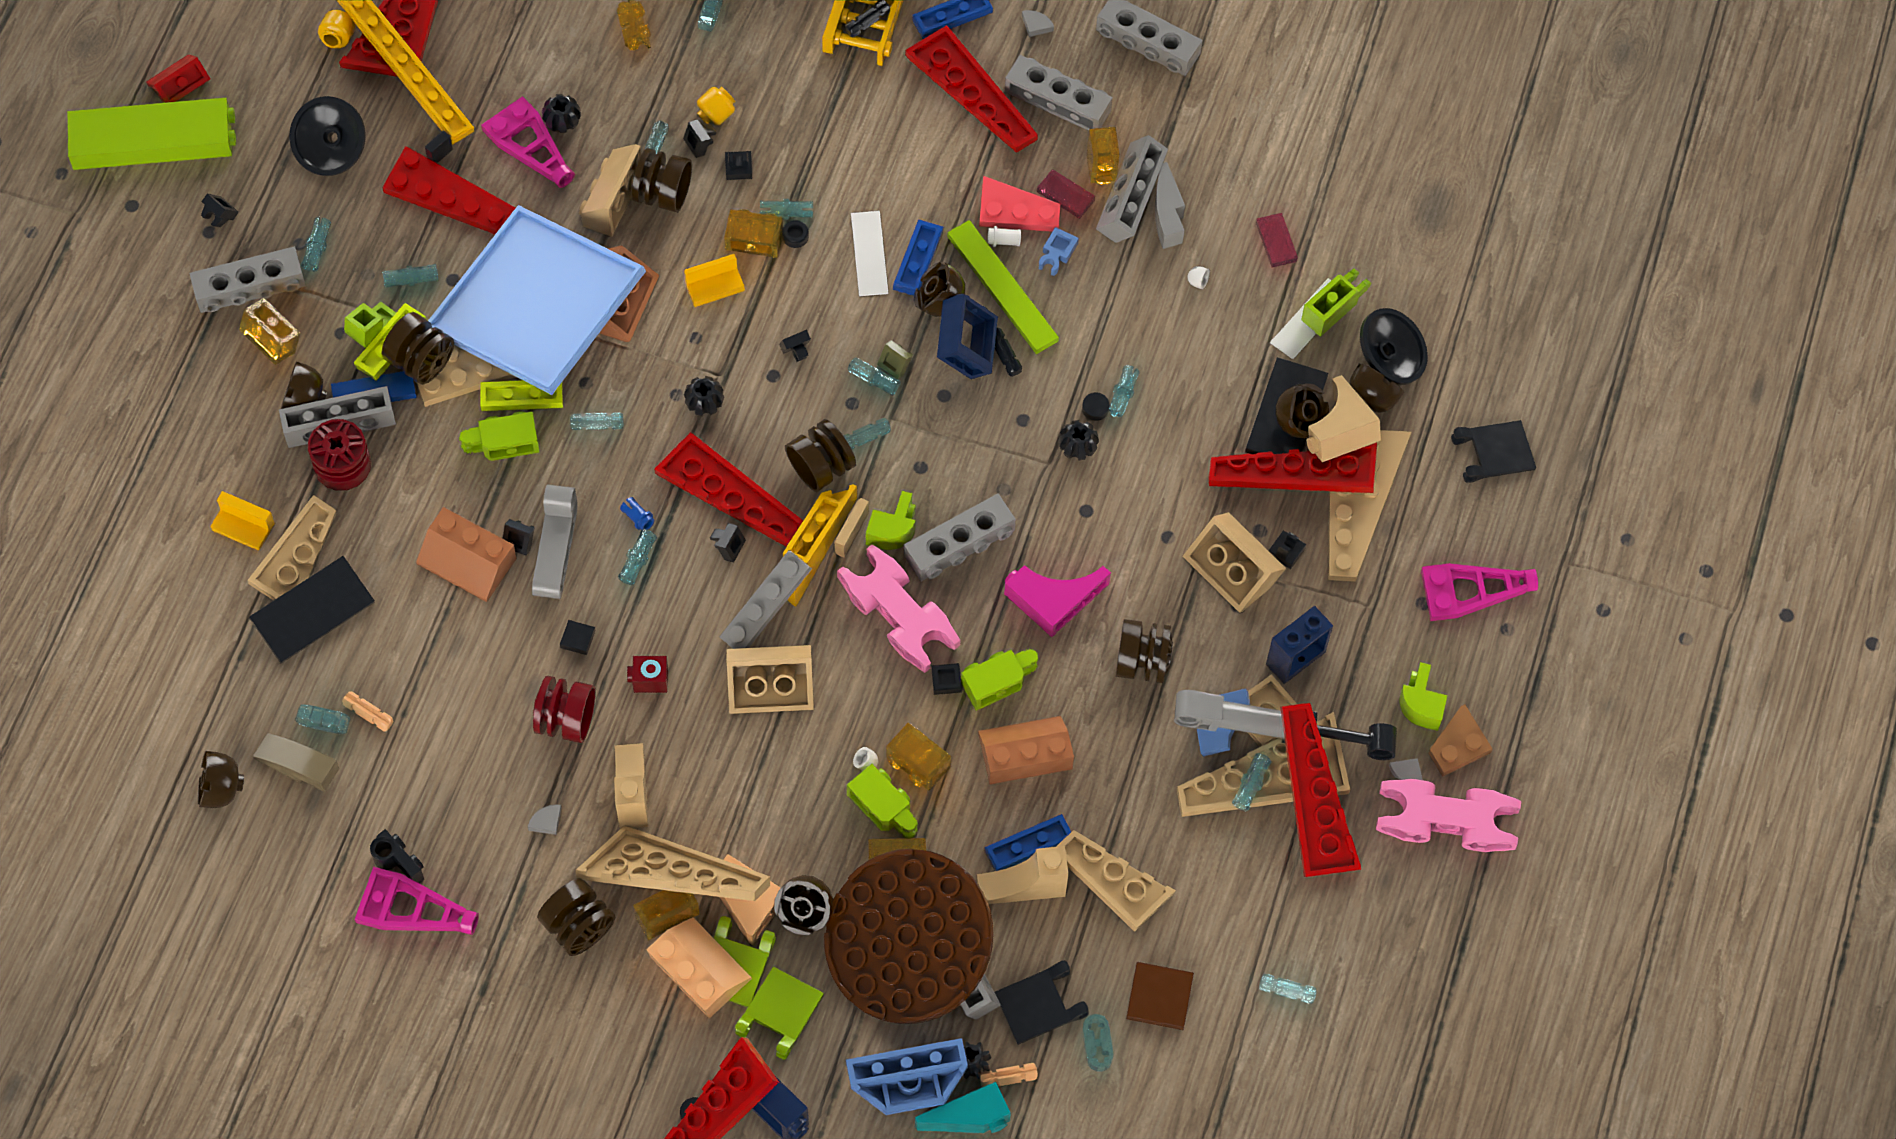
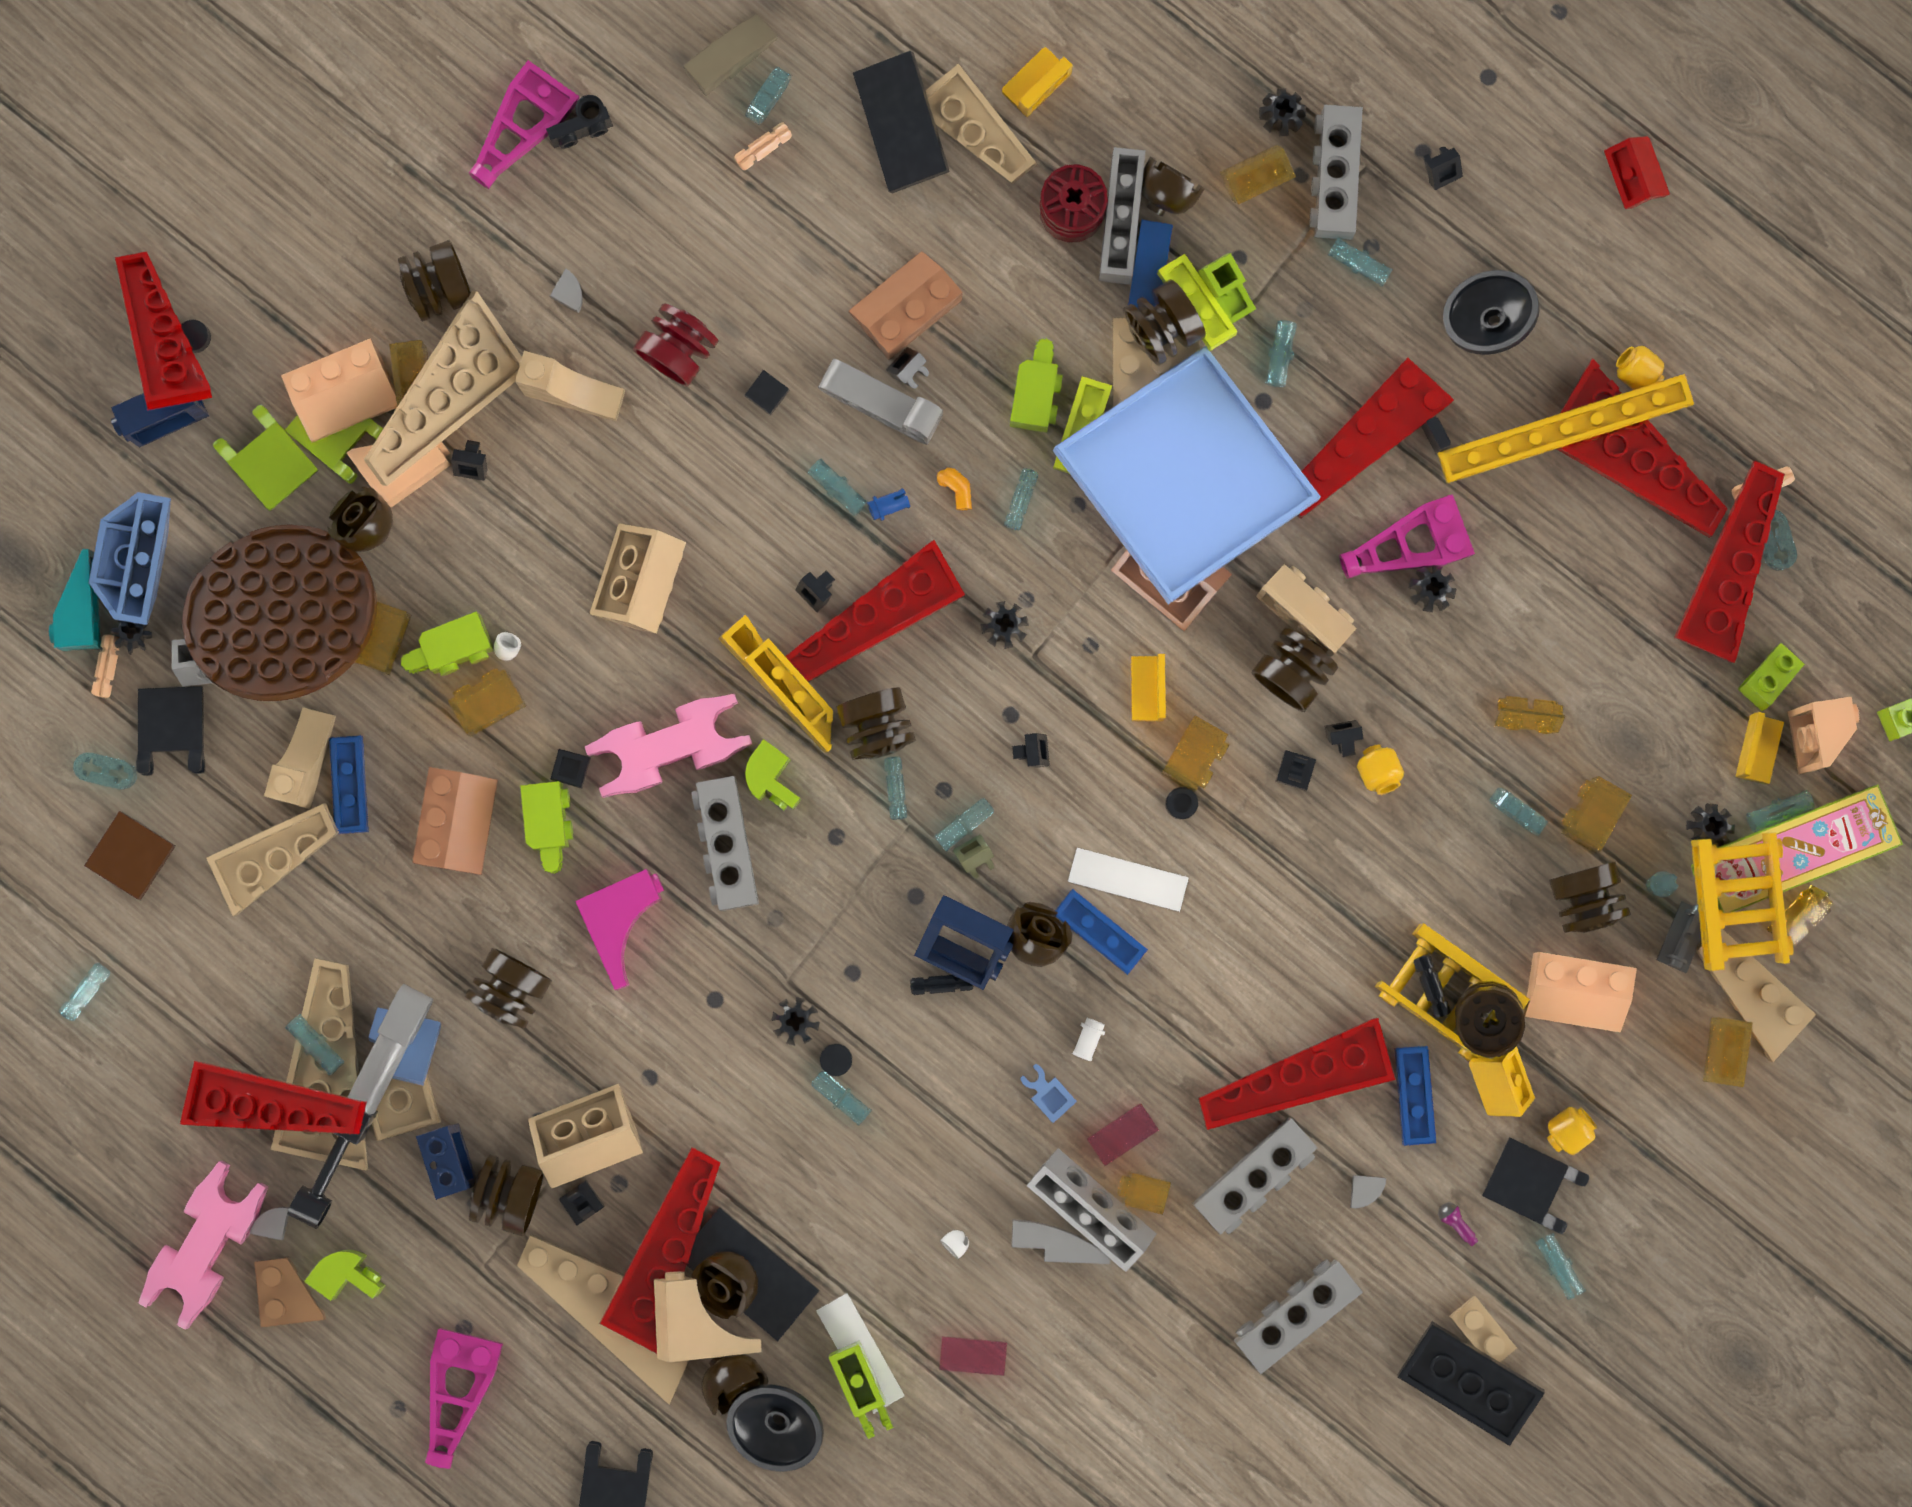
camera: 110 degrees right, 20 degrees up
lime brick [67,98,236,170] -> none
dark red brick [627,656,668,693] -> none
clear light blue axle [644,120,669,154] -> none
light grey plate [719,550,812,649] -> none
clear light blue pin [760,199,813,219] -> none
tan tile [835,498,869,558] -> none
lime tile [947,220,1059,355] -> none
coral wing [979,176,1060,232] -> none
none -> black tile [451,440,488,481]
none -> dark brown wheel [469,1155,544,1236]
none -> light orange arm [937,467,972,511]
none -> black piece [1259,88,1306,136]

